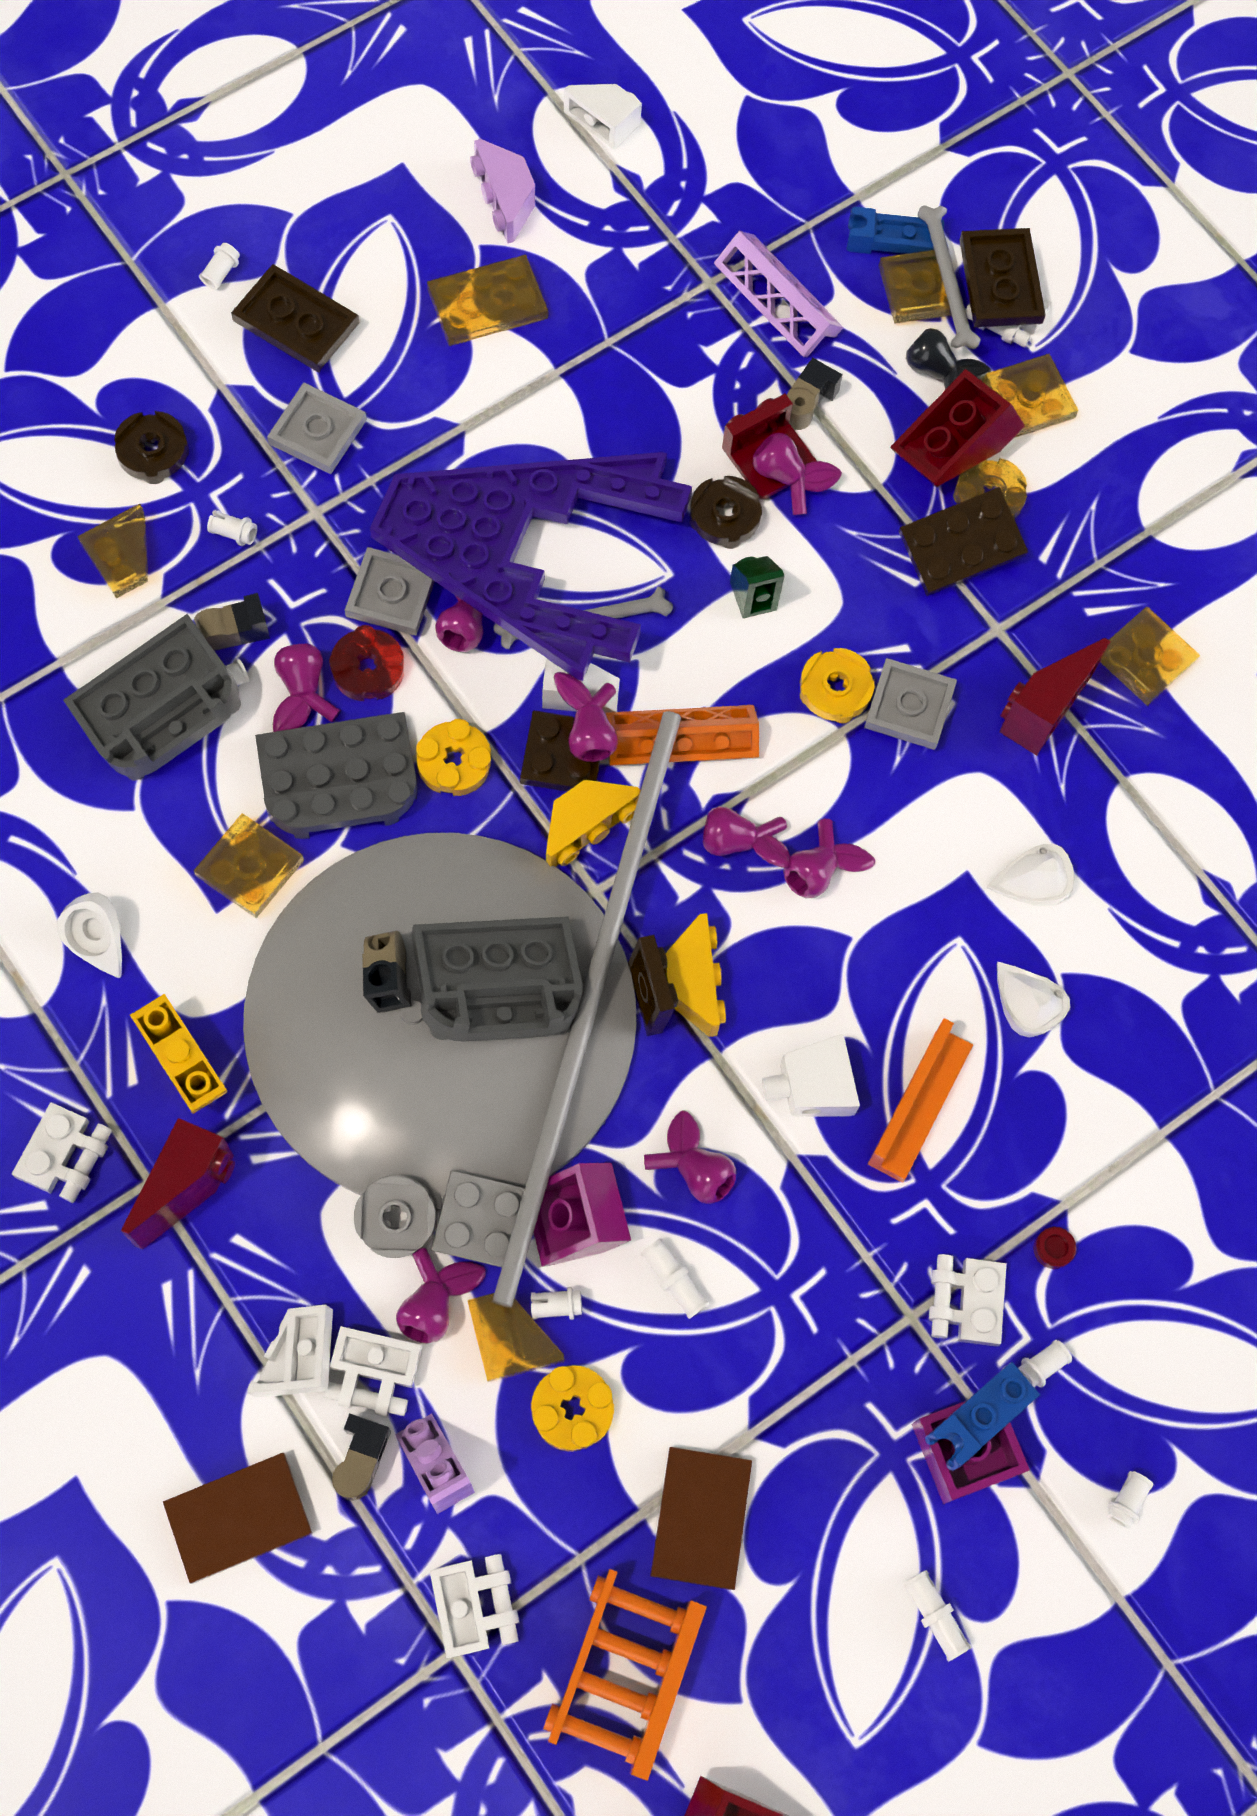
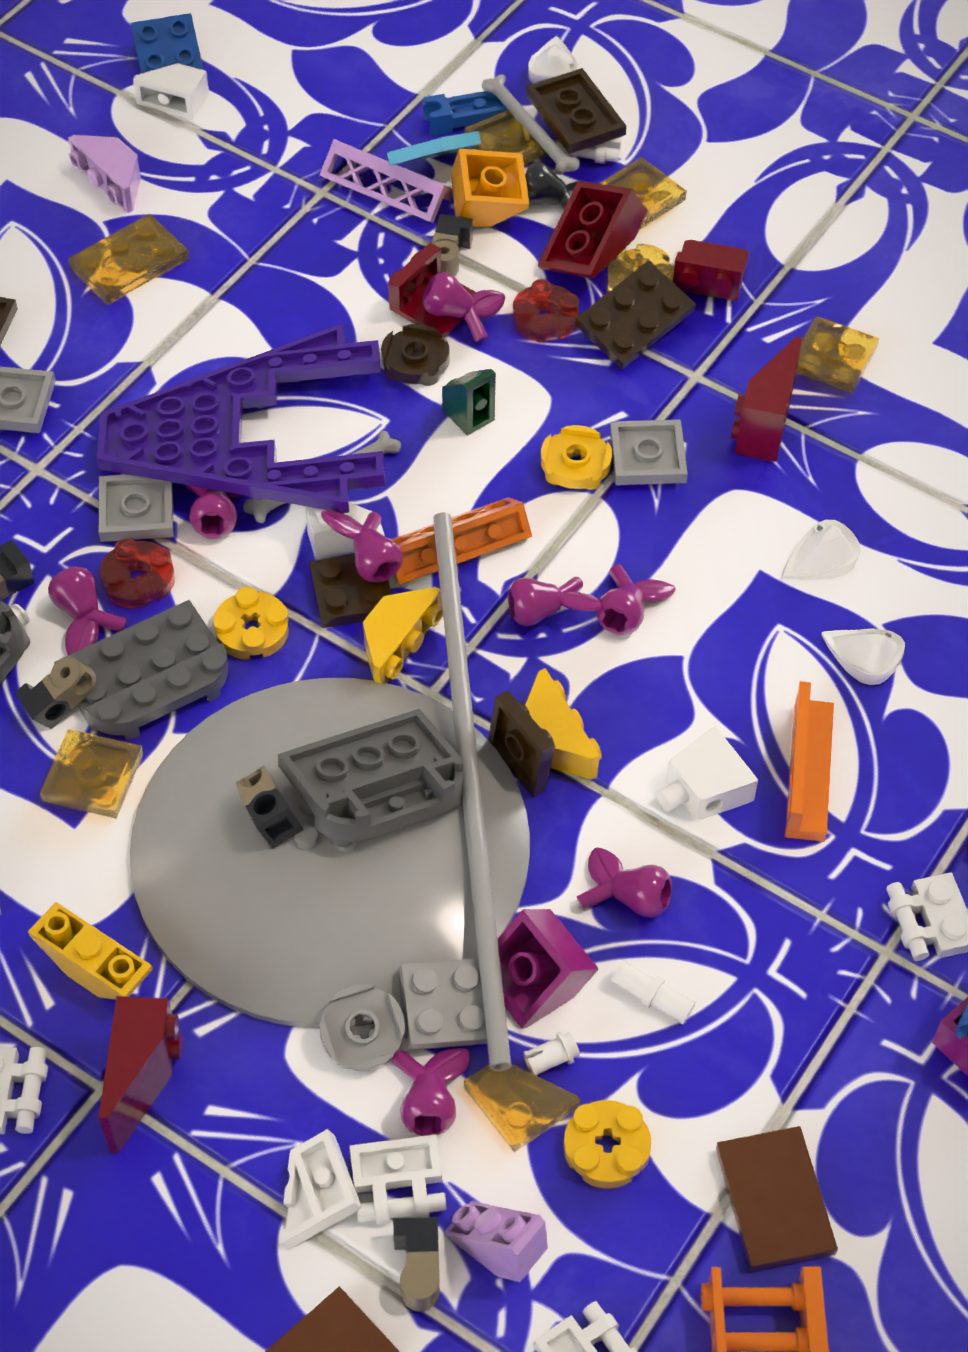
camera: 15 degrees left, 15 degrees down
none -> leg [15,656,96,729]
none -> blue hinge [130,13,204,74]
none -> medium azure tile [387,131,482,166]
none -> light orange slope [450,149,529,228]
none -> clear red plate [512,279,579,342]
none -> white piece [528,36,578,84]
none -> dark red bracket [673,239,749,301]

